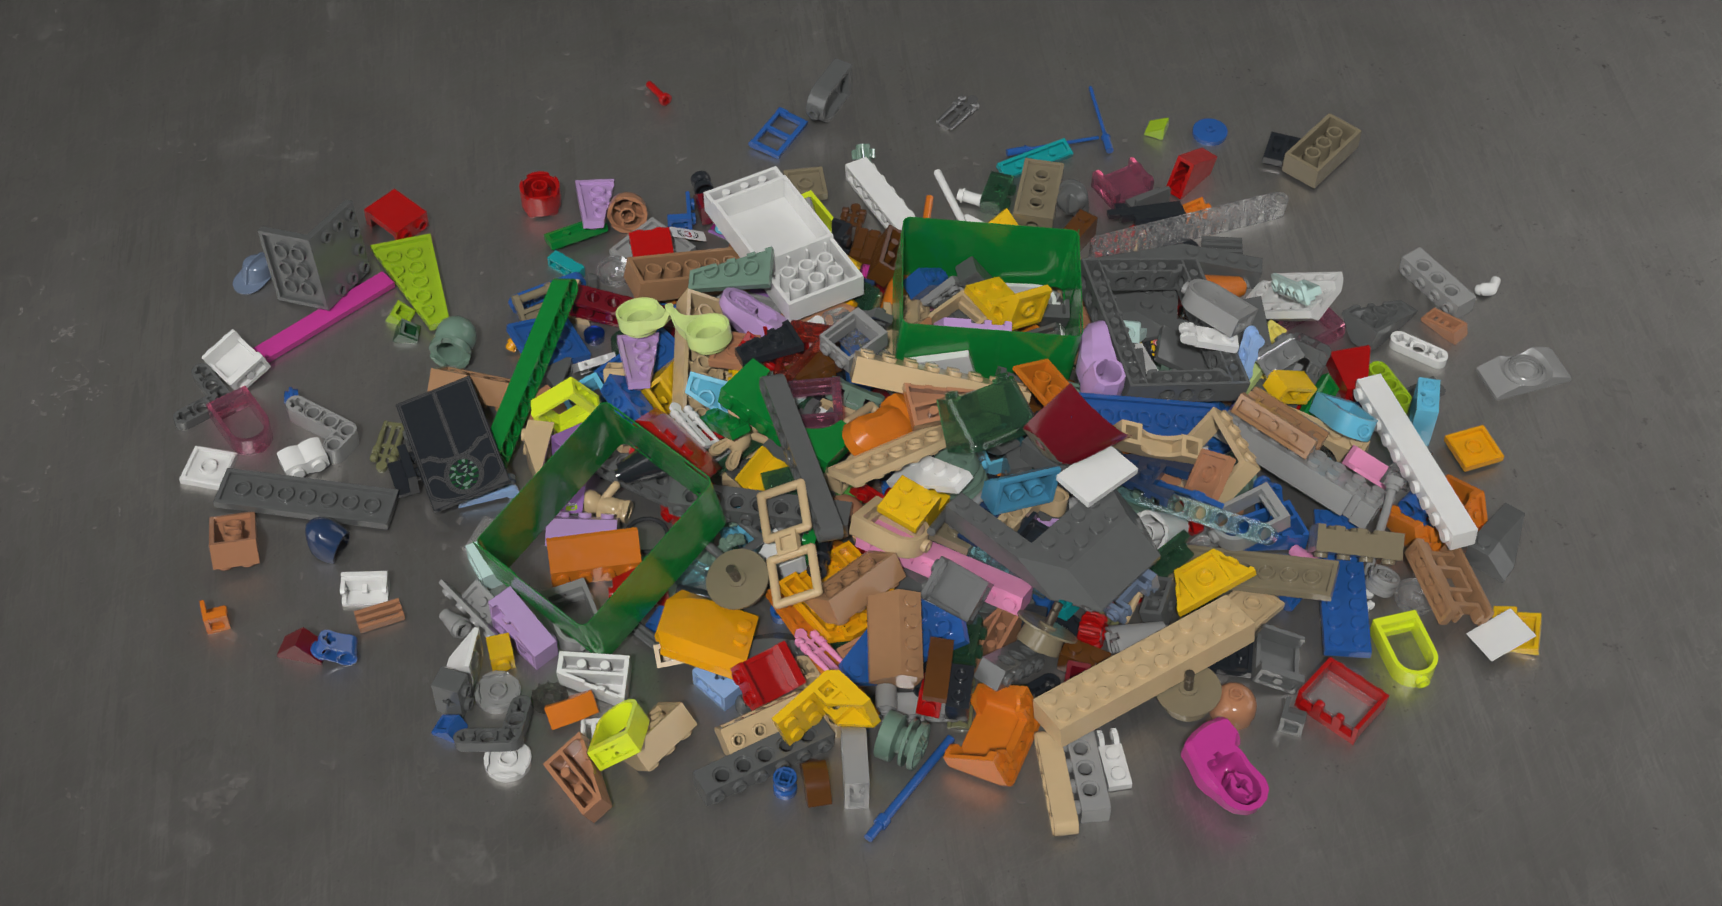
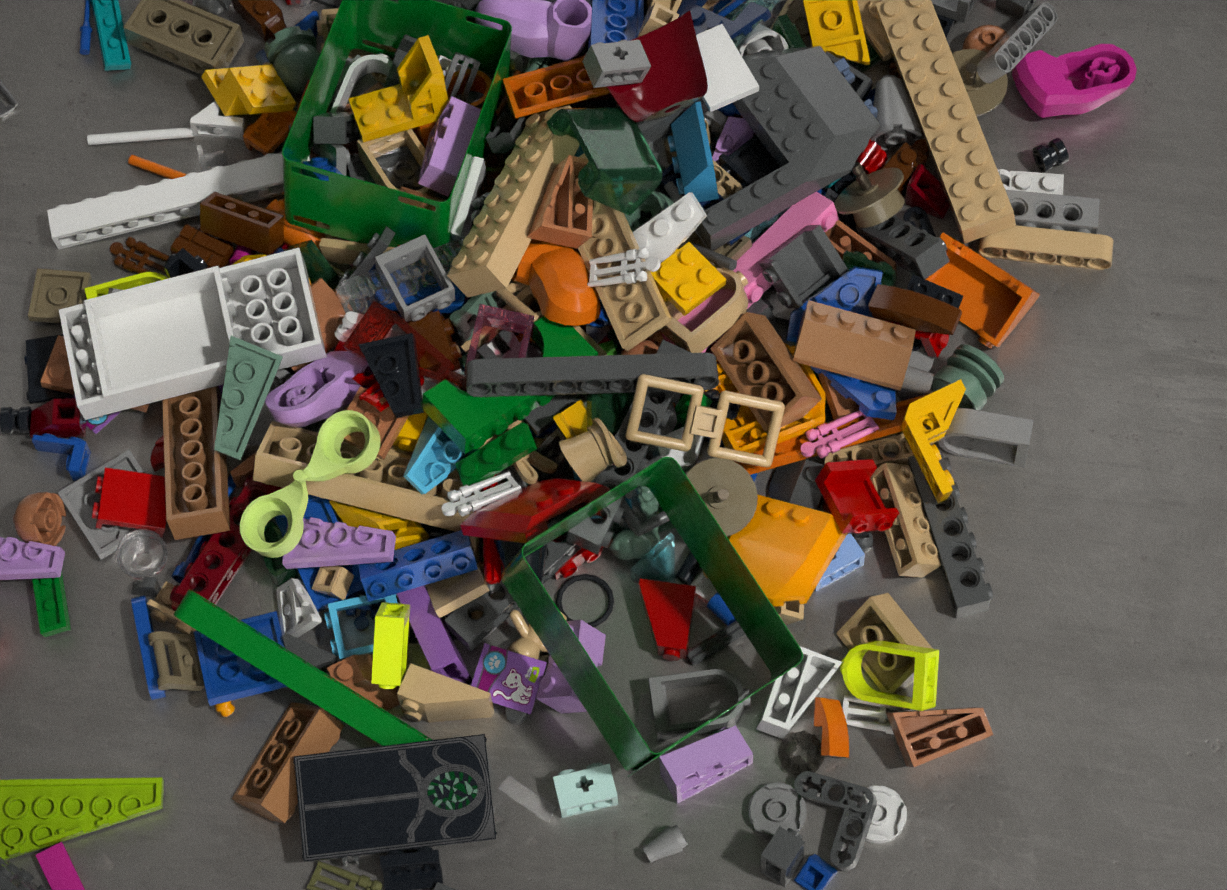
camera: 70 degrees left, 15 degrees up
lime slope [385,300,416,325] -> none
dark green slope [393,319,421,343] -> none
sand green tile [429,315,477,369] -> none
light grey bracket [438,579,499,637] -> none
white slope [444,627,484,693] -> none
yellow brick [485,632,516,671] -> none
orange slope [546,527,642,587] -> none
teal piece [547,250,586,277] -> none
clear blue tile [584,325,605,346] -> none
white sticker [669,227,707,242] -> none
blue wheel [773,767,797,800] -> none
reddish brown brick [799,759,832,808] -> none
sand green gear [851,143,876,163] -> none
blue bar [864,735,955,842] -> none
white pin [956,188,983,207] -> none
clear green brick [980,171,1017,215] -> none
none -> tan hat [559,418,627,482]
none -> light grey brick [582,40,651,88]
none -> white piece [588,247,661,287]
none -> light grey beam [977,2,1058,84]
none -> black wheel [1032,138,1069,173]

